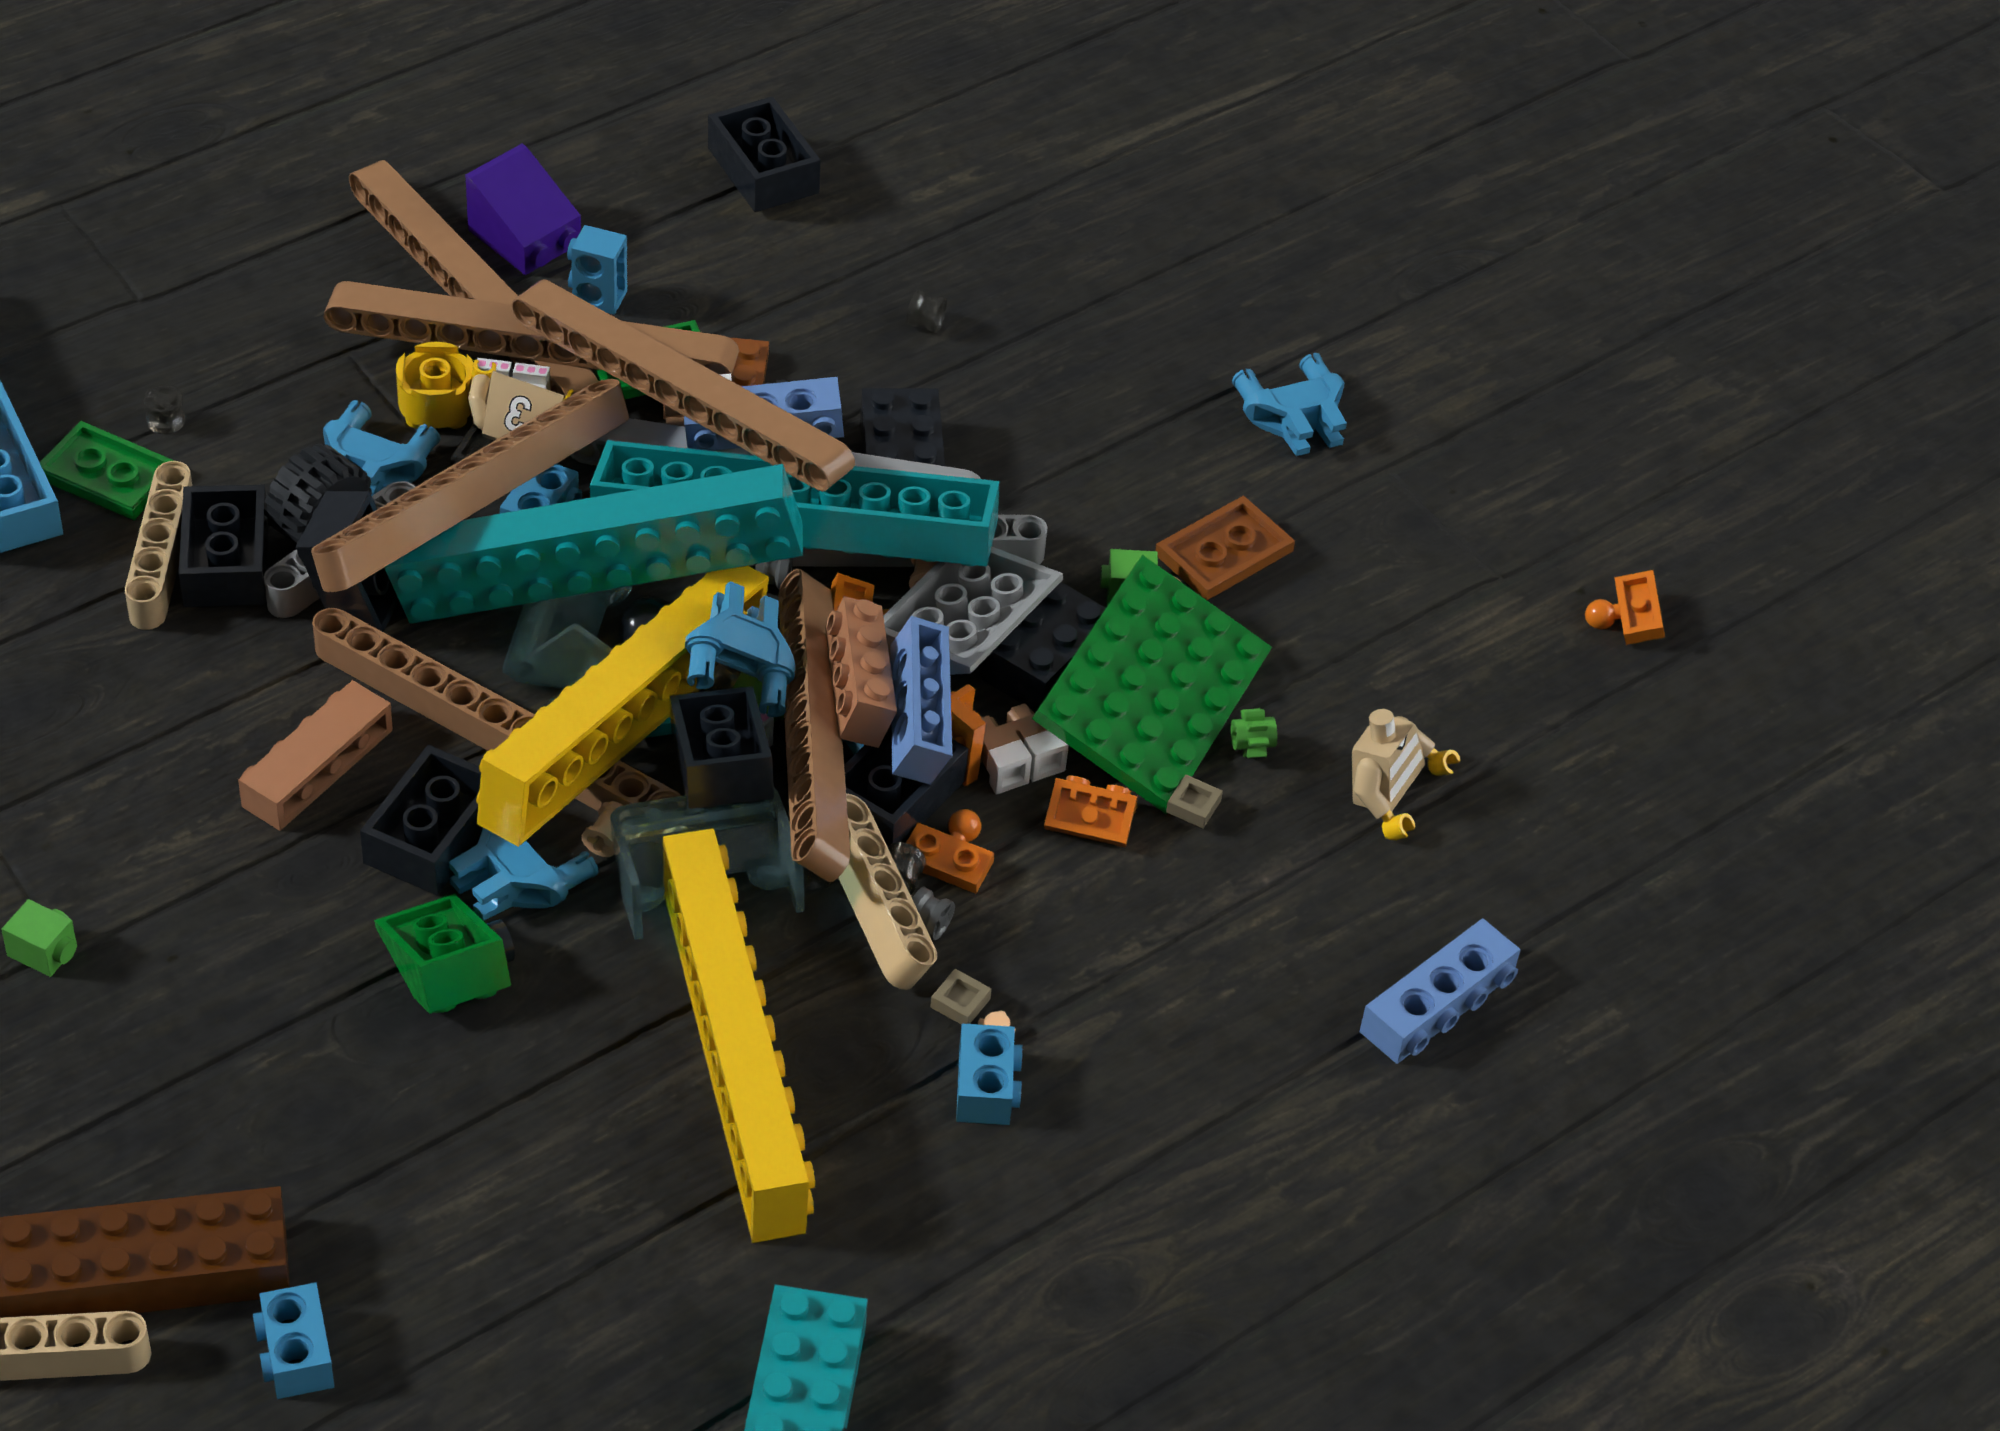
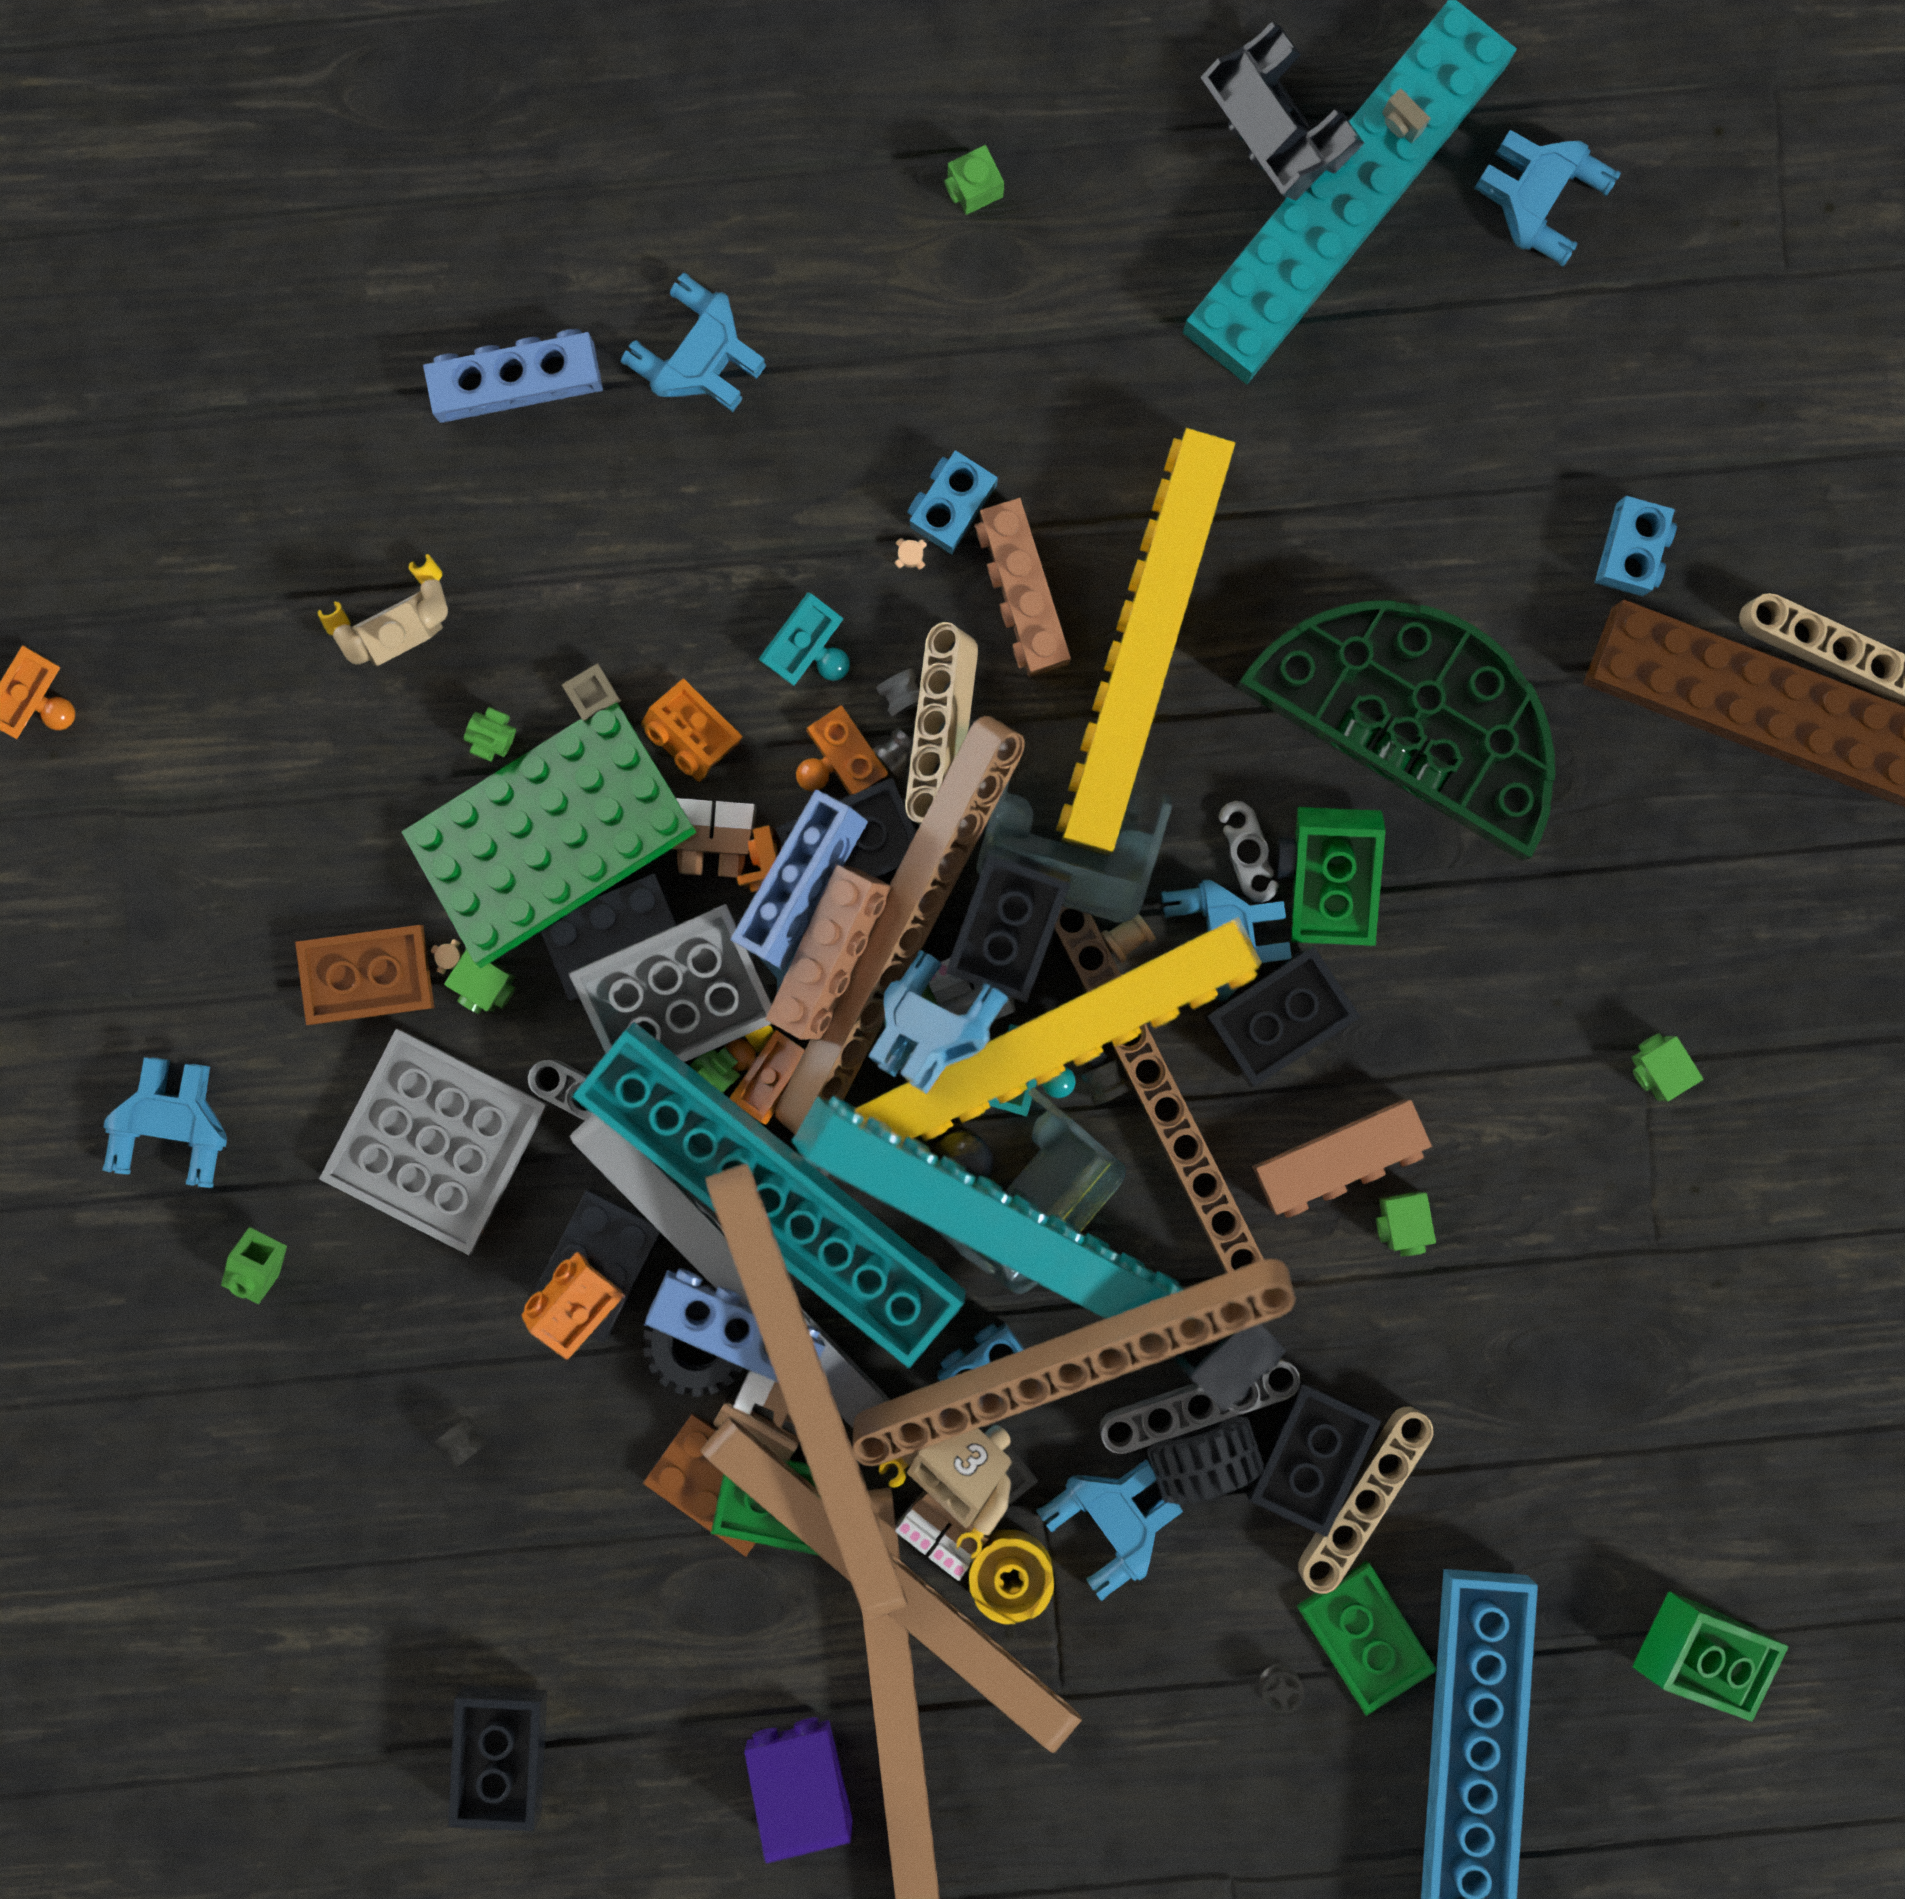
camera: 145 degrees left, 40 degrees up
dark azure brick [567,225,627,315] -> none
dark tan plate [930,969,992,1025] -> none
none -> bright green brick [221,1227,287,1304]
none -> light grey plate [319,1029,548,1255]
none -> orange bracket [522,1252,624,1360]
none -> dark azure connector [621,273,766,412]
none -> bright green gear [690,1047,741,1093]
none -> teal plate [758,592,850,686]
none -> bright green brick [944,145,1004,215]
none -> nougat brick [974,498,1071,677]
none -> light grey piece [1218,801,1279,902]
none -> dark green brick [1235,600,1555,861]
none -> bright green brick [1376,1191,1436,1256]

